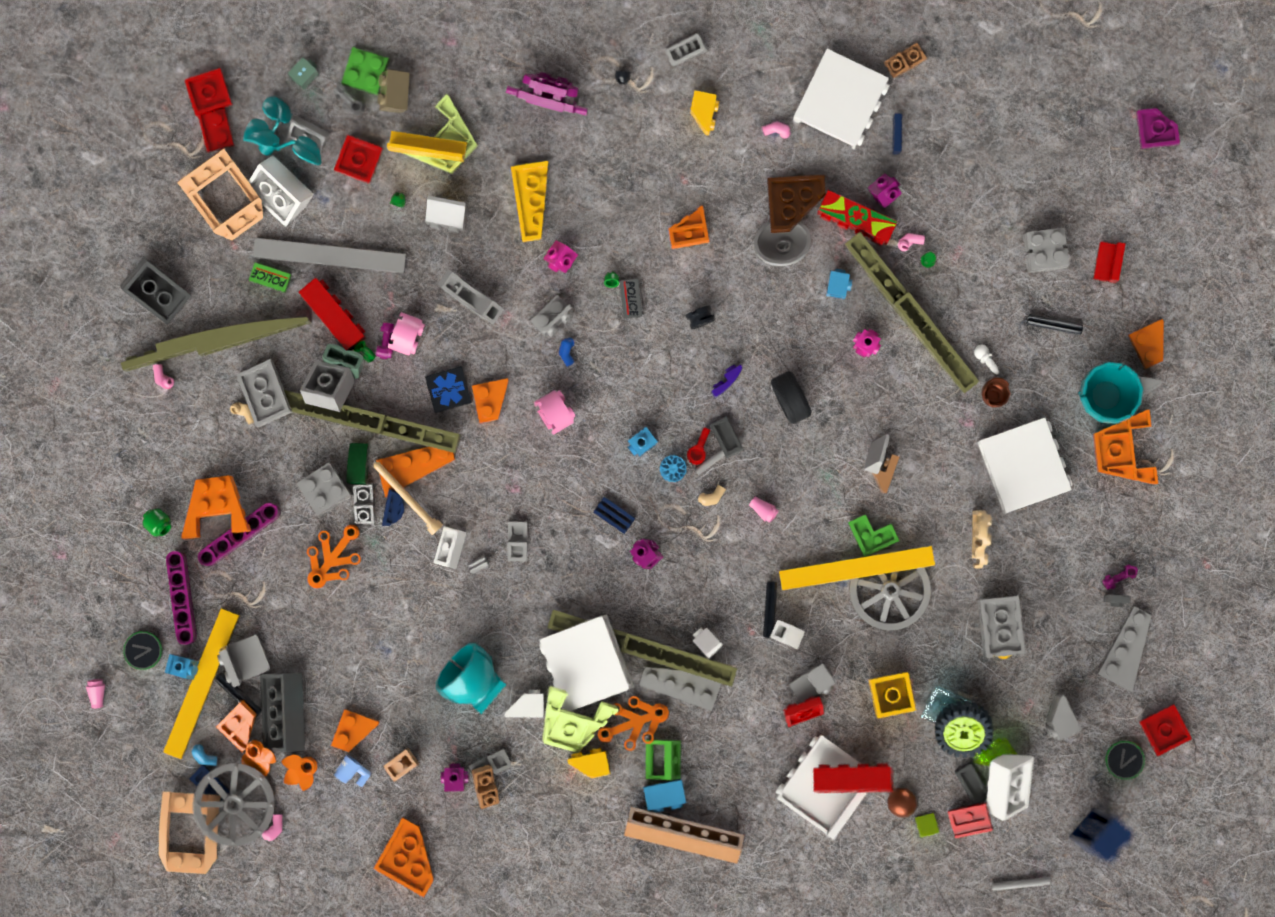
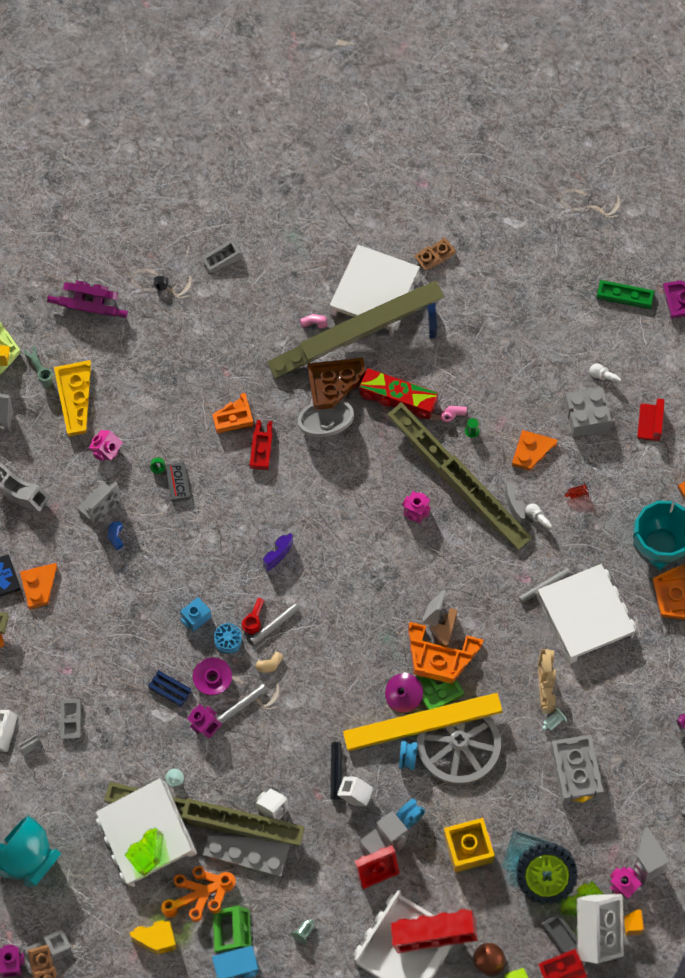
camera: 10 degrees left, 20 degrees down
white slope [505,690,544,717] -> none
bright pink brick [534,390,575,435] -> none
yellowish green wing [542,686,619,753] -> none
black wheel [685,305,716,330] -> none
yellow slope [690,90,720,135] -> none
dark grey tile [709,416,744,459] -> none
bright pink cone [749,496,779,523] -> none
black tyre [771,371,812,424] -> none
dark azure brick [826,269,852,299] -> none
magenta brick [867,173,902,208] -> none
copper hair [981,377,1011,408] -> none
black axle [1026,314,1083,335] -> none
none -> sand green brick [24,346,54,389]
none -> clear neon green slope [124,827,163,876]
none -> light aqua piece [166,769,184,787]
none -> magenta dish [192,657,232,695]
none -> light grey bar [217,684,267,724]
none -> red hinge [249,420,273,471]
none -> olive slope [267,281,445,379]
none -> sand green piece [291,919,315,945]
none -> magenta dish [385,673,423,713]
none -> dark azure wheel [396,799,426,830]
none -> dark azure wheel [399,741,417,770]
none -> orange wing [408,622,484,684]
none -> light grey slope [505,483,525,526]
none -> orange wing [512,430,557,471]
none -> light grey bar [518,568,571,604]
none -> light aqua piece [542,708,567,731]
none -> clear red piece [564,481,589,499]
none -> white bar [590,363,621,382]
none -> green tile [596,280,655,310]
none -> dark pink brick [609,866,642,900]
none -> light orange slope [624,910,644,936]

